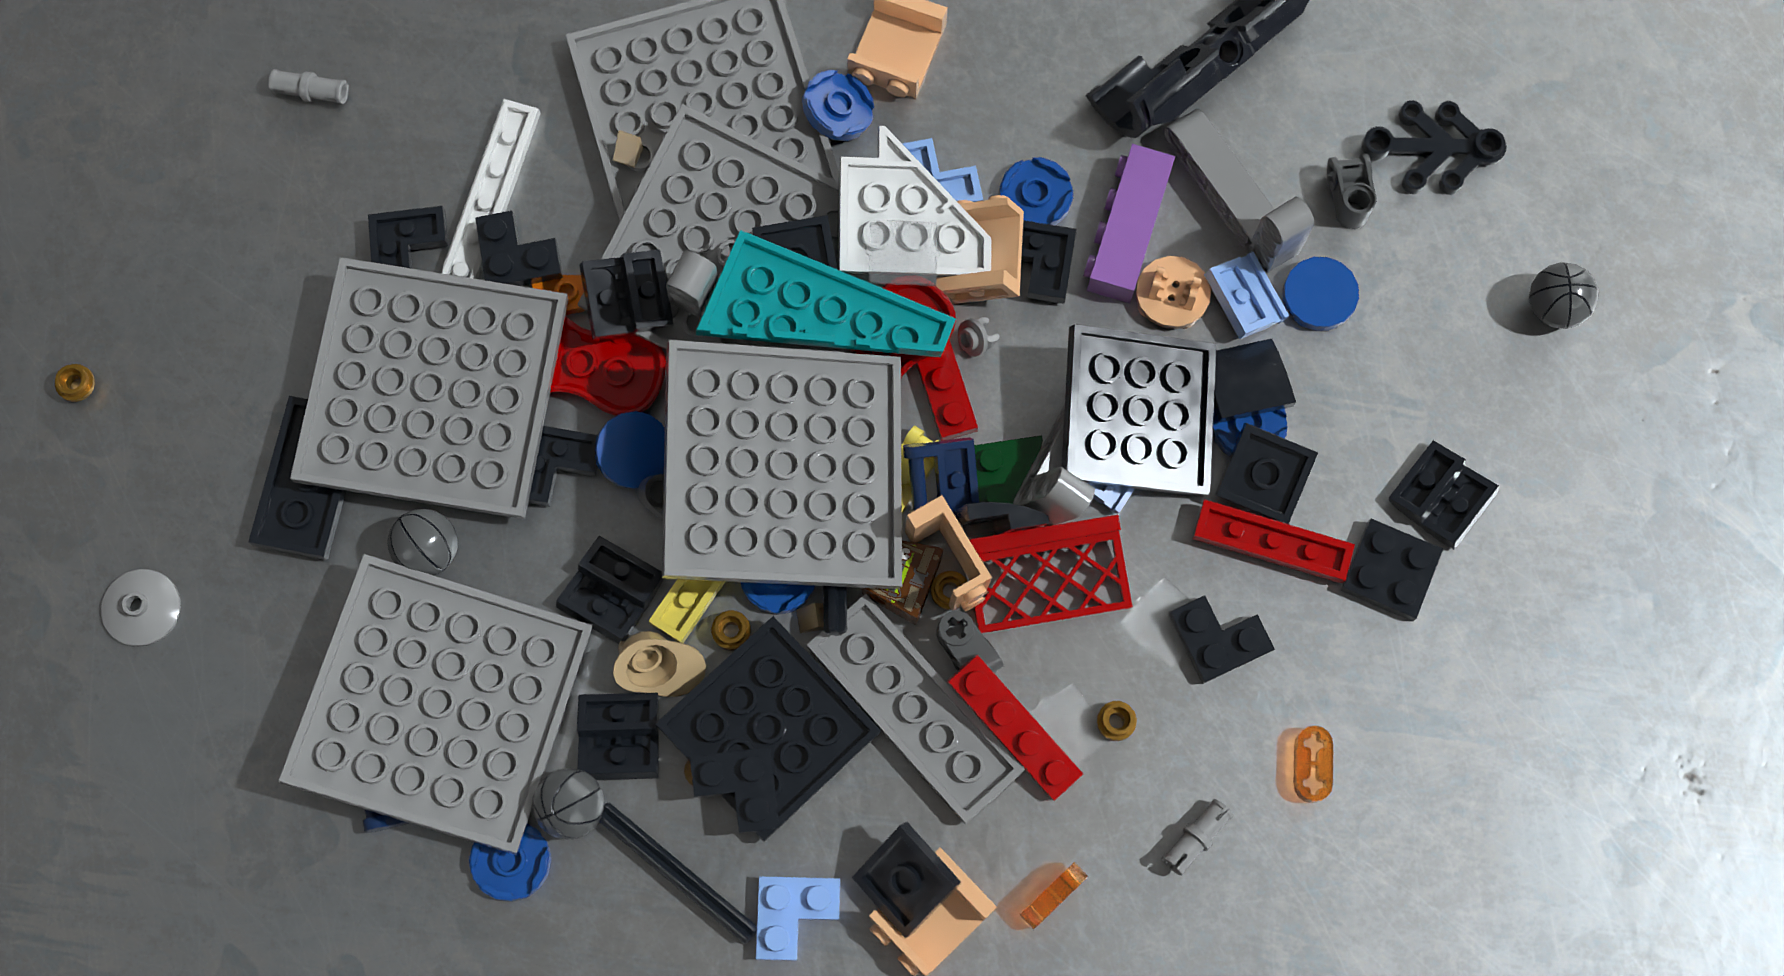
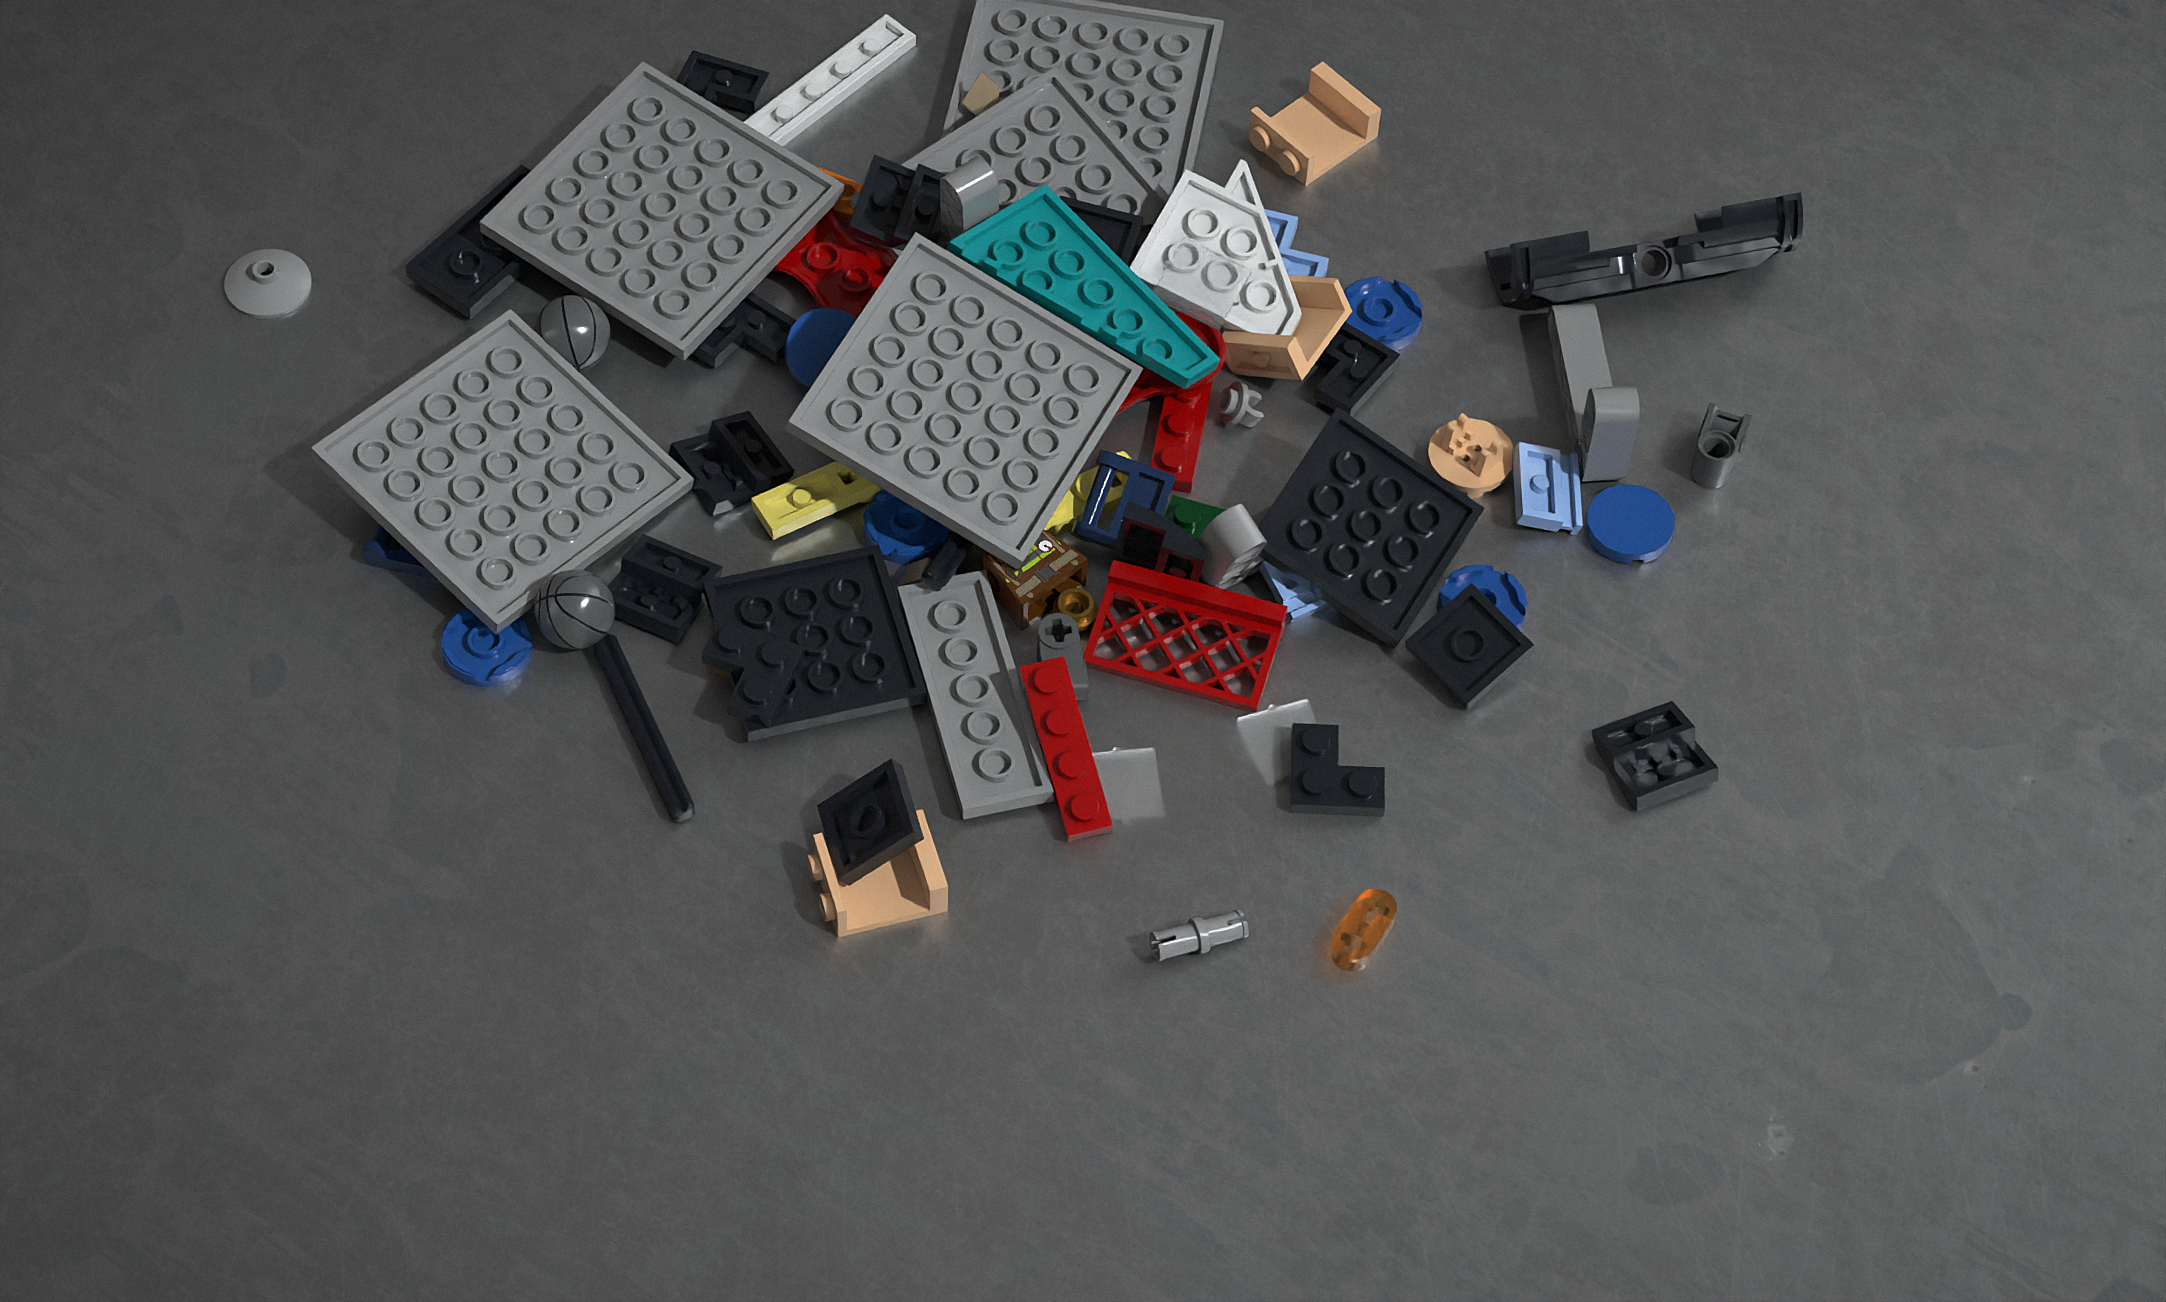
camera: 25 degrees right, 20 degrees down
pearl gold plate [55,364,95,402] -> none
black plate [475,210,563,286] -> none
tan piece [613,631,706,697] -> none
pearl gold plate [711,610,751,650] -> none
light blue plate [756,876,840,961] -> none
blue tile [802,70,874,141] -> none
light nougat panel [905,495,992,611] -> none
clear orange beam [1020,862,1089,930] -> none
medium lavender brick [1083,144,1175,304] -> none
pearl gold plate [1097,701,1137,741] -> none
red plate [1192,499,1355,584] -> none
black slope [1214,338,1296,422] -> none
black plate [1340,518,1443,621] -> none
black plant [1361,100,1506,195] -> none
dark grey piece [1529,262,1599,329] -> none

